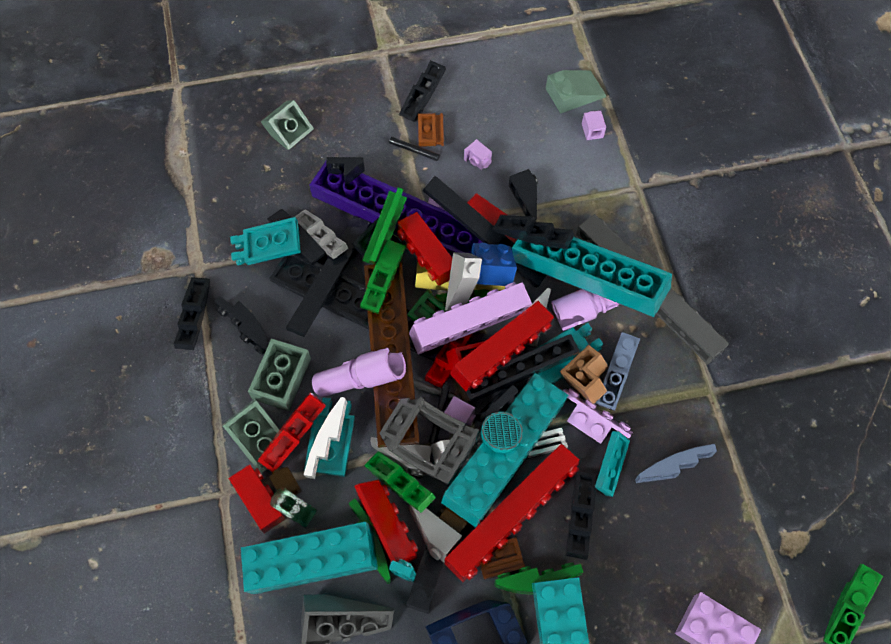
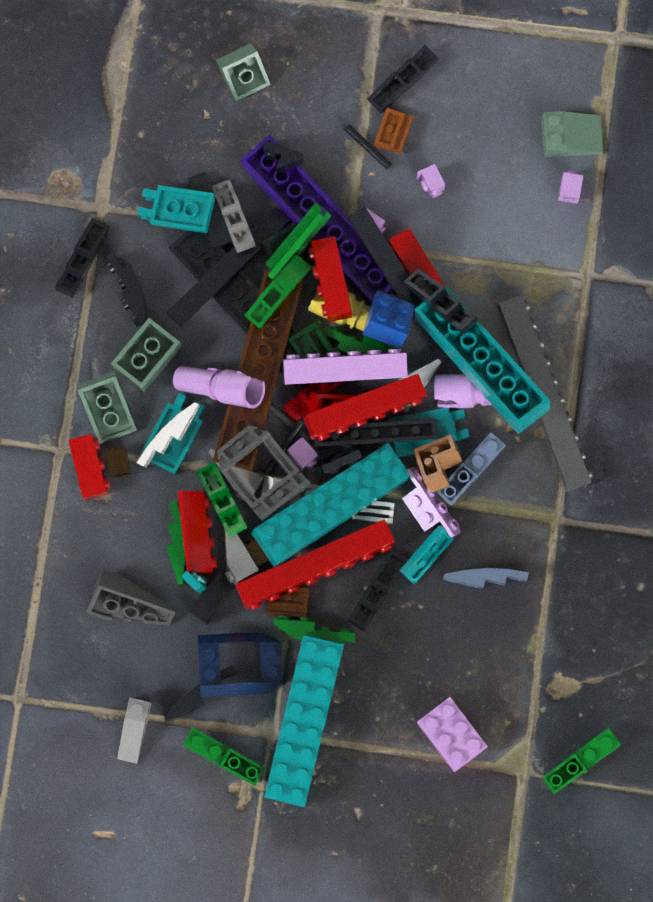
camera: 25 degrees right, 15 degrees up
teal brick [241,522,378,594] -> none
red slope [257,392,326,472] -> none
clear green brick [270,487,317,528] -> none
light grey slope [445,253,482,311] -> none
tile [481,412,523,453] -> none
black slope [508,169,538,222] -> none

